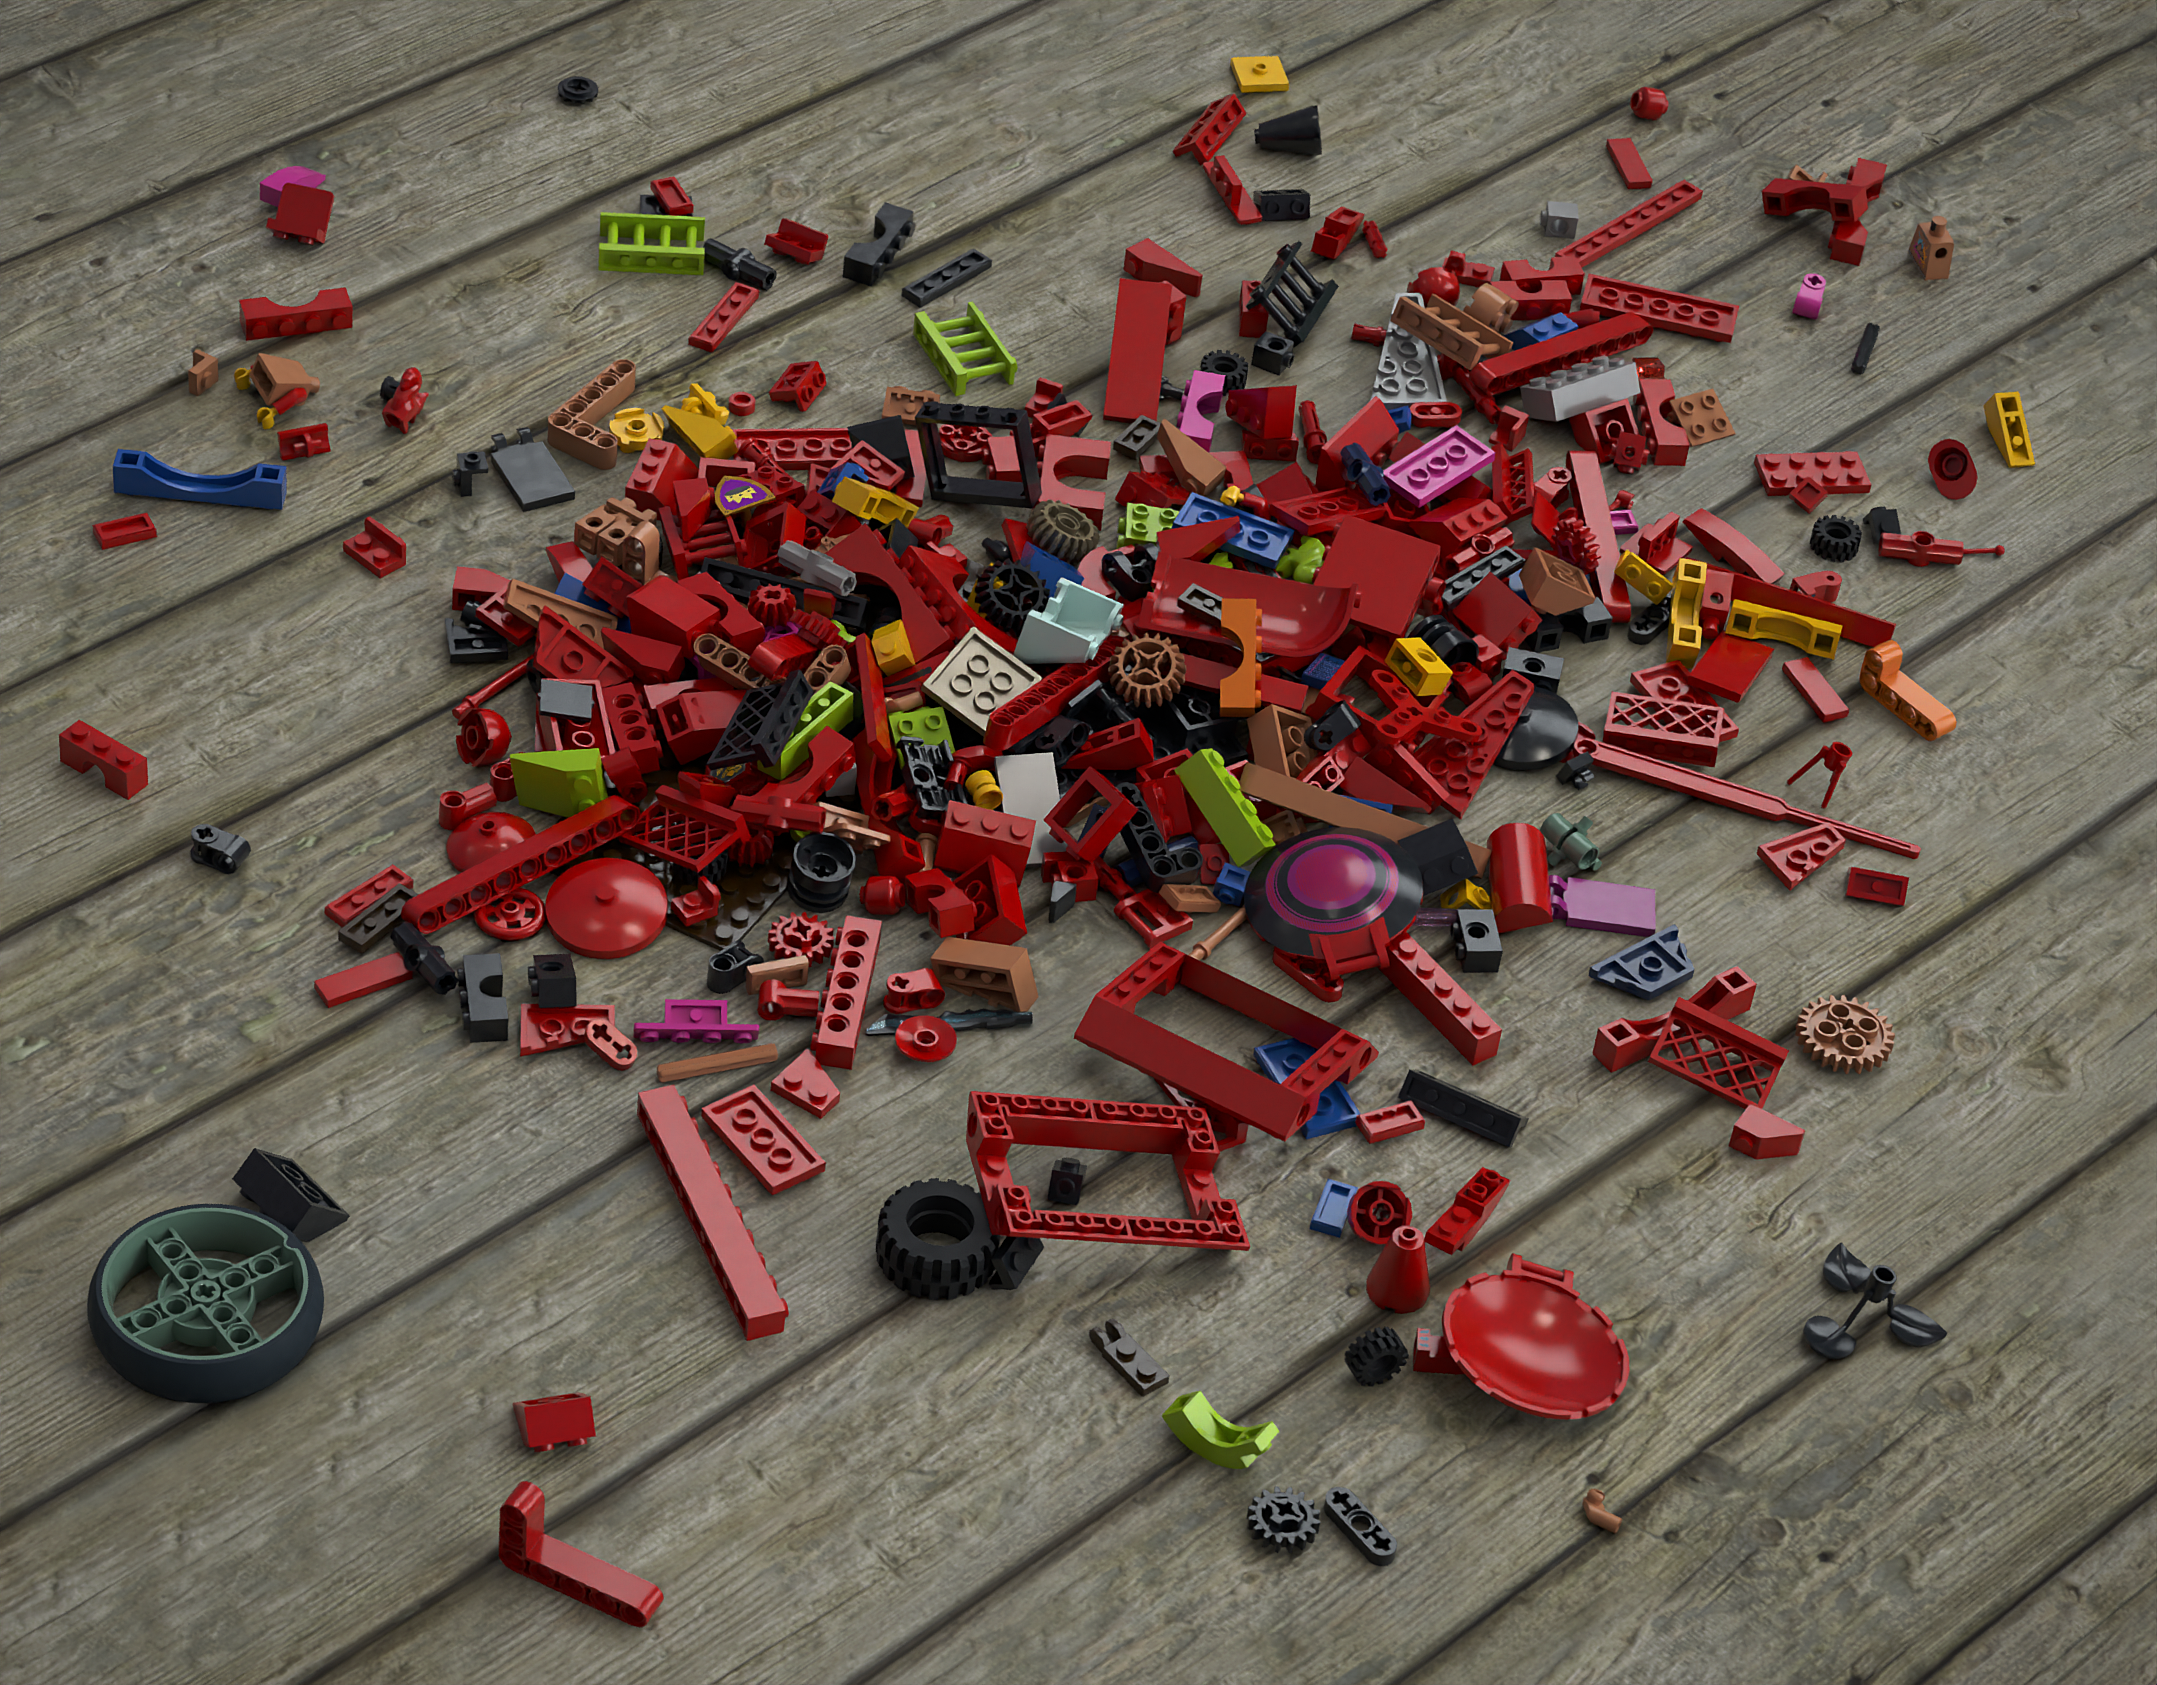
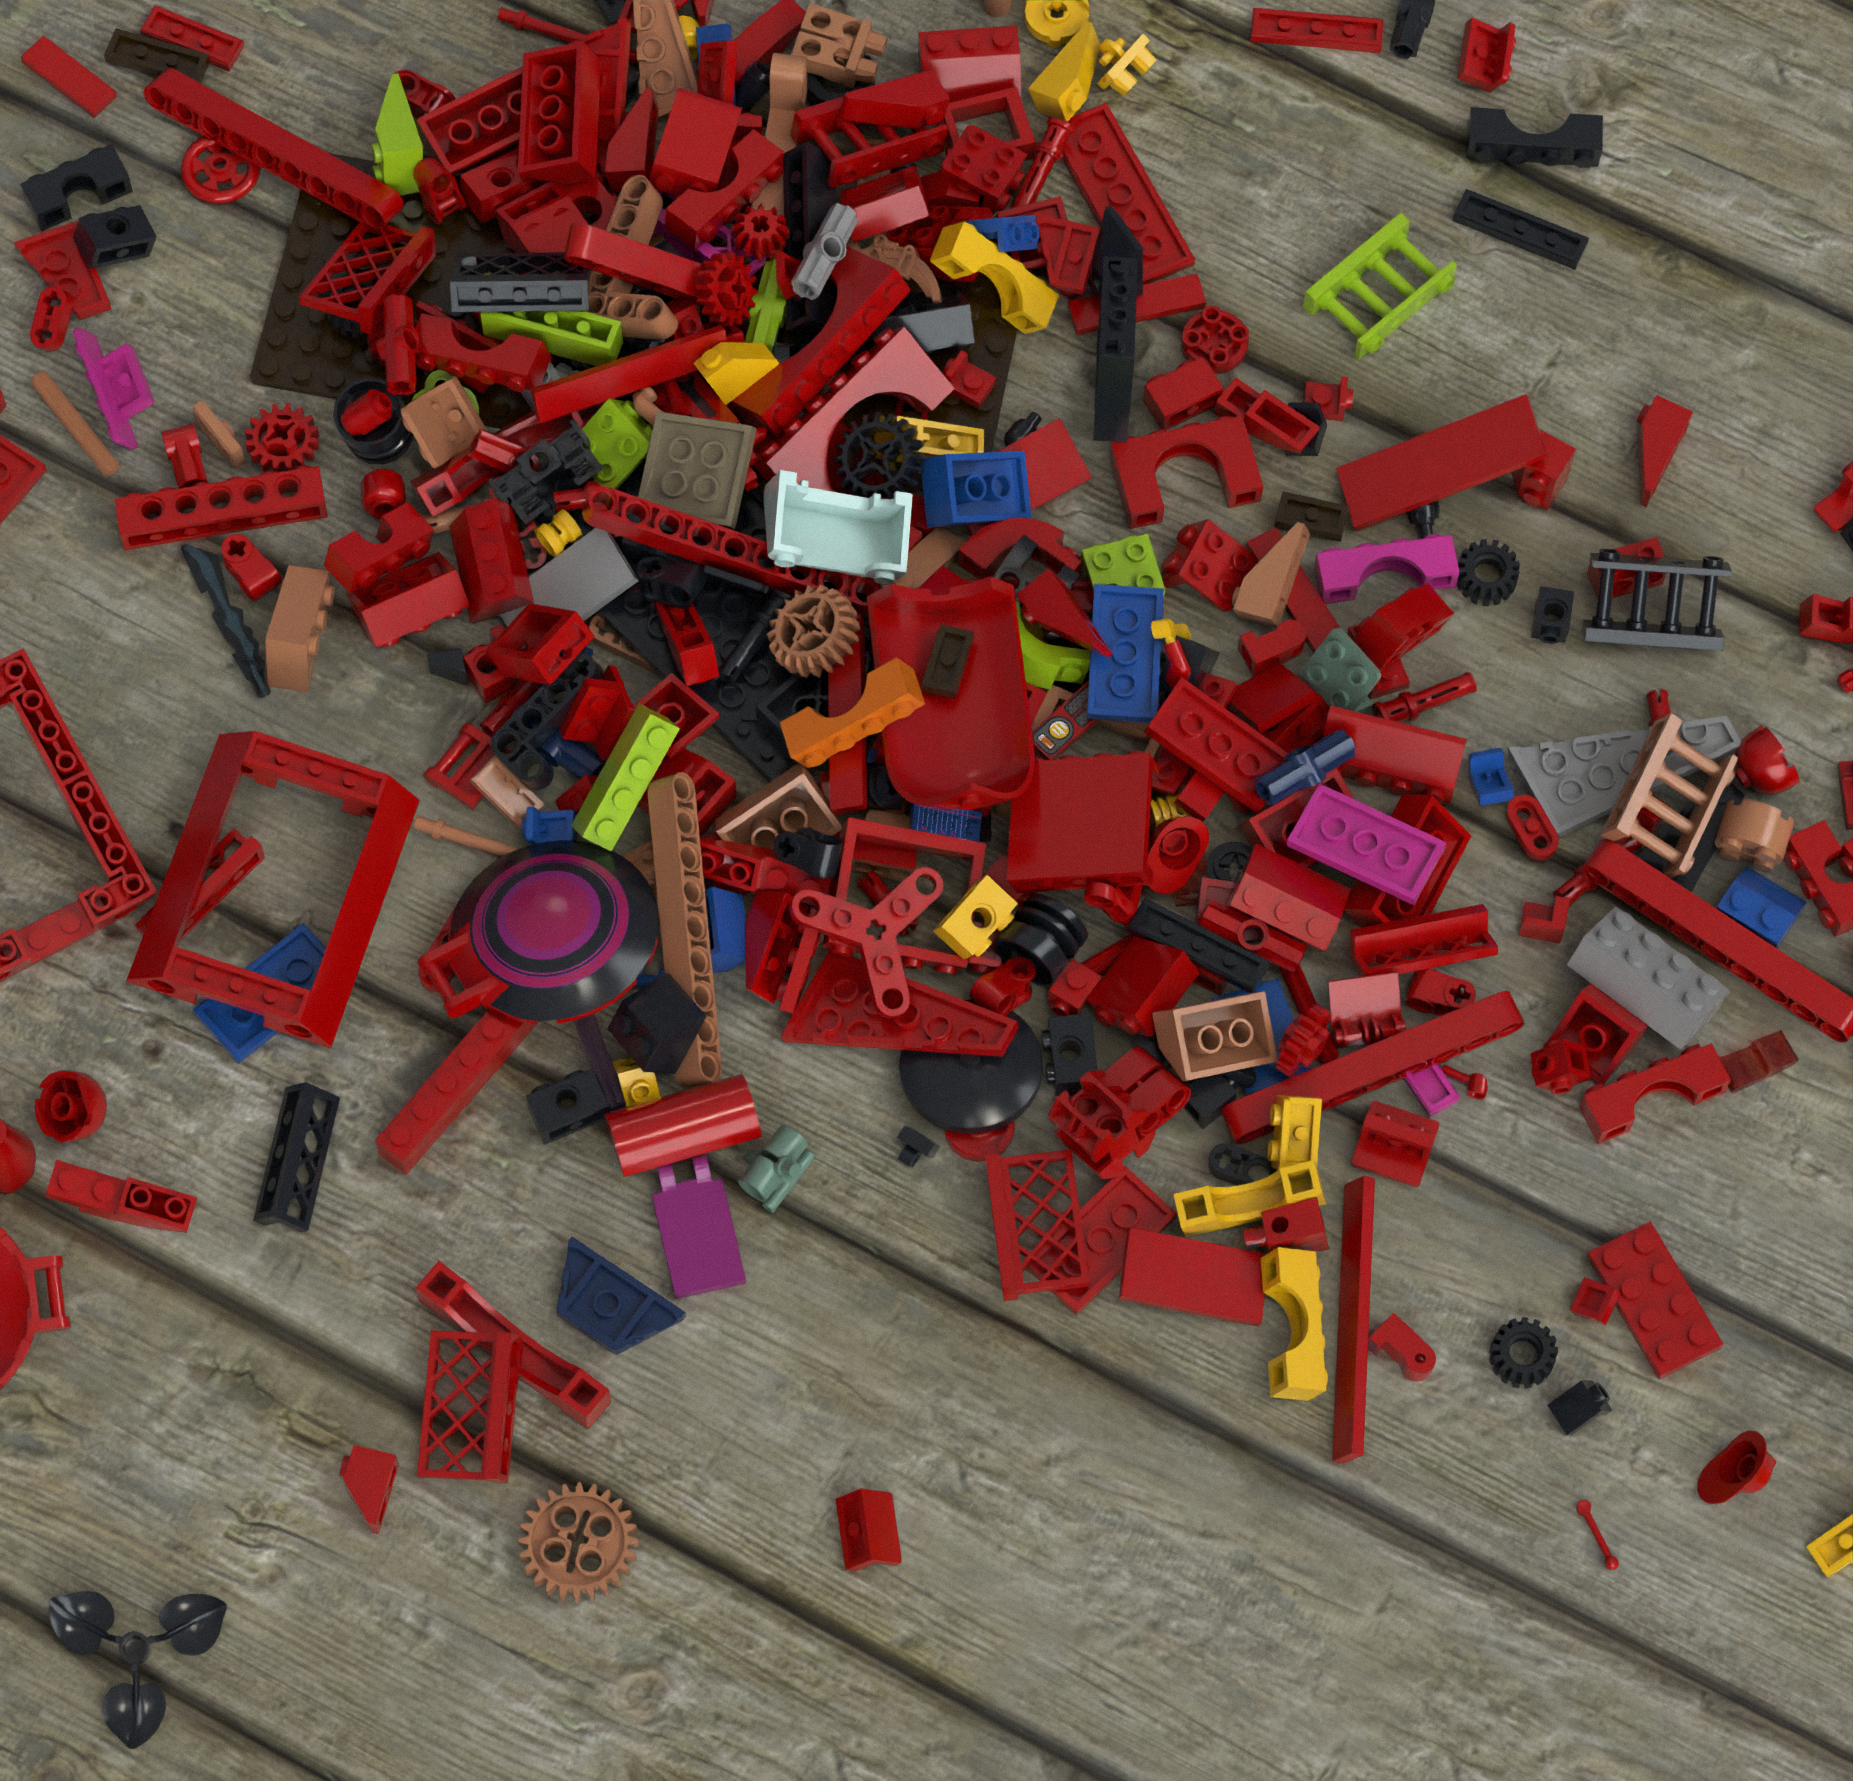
camera: 75 degrees right, 25 degrees up
black piece [390,922,459,995] -> none
red piece [438,782,497,830] -> none
red dish [446,812,536,872] -> none
red cylinder [456,708,512,767] -> none
piece [537,679,595,722] -> none
red dish [545,858,668,959] -> none
red bracket [671,876,721,927] -> none
red slope [677,771,736,809] -> none
black piece [706,940,764,994] -> none
shield [715,476,776,528] -> none
red tile [728,392,756,416] -> none
red bracket [768,361,827,412] -> none
wing [770,1049,840,1119] -> none
nougat bracket [882,386,940,425] -> none
red dish [895,1015,957,1062] -> none
red piece [907,514,954,547] -> none
dark tan gear [1026,499,1100,564] -> none
black bracket [1047,1158,1087,1205] -> none
lime animal [1275,536,1325,584] -> none
tile [1310,1179,1358,1238] -> none
red plate [1355,1100,1426,1144] -> none
red cone [1563,308,1600,329] -> none
piece [1572,738,1921,859] -> none
nougat hinge [1667,388,1736,447] -> none
slope [1682,508,1785,584] -> none
red wing [1757,822,1846,890] -> none
tile [1782,657,1849,723] -> none
red plant [1787,742,1852,809] -> none
orange beam [1859,640,1957,741] -> none
red piece [1878,531,1964,567] -> none
none -> red brick [341,389,392,436]
none -> red slope [517,41,601,185]
none -> red connector [1048,1046,1191,1179]
none -> sand green bracket [1299,628,1381,714]

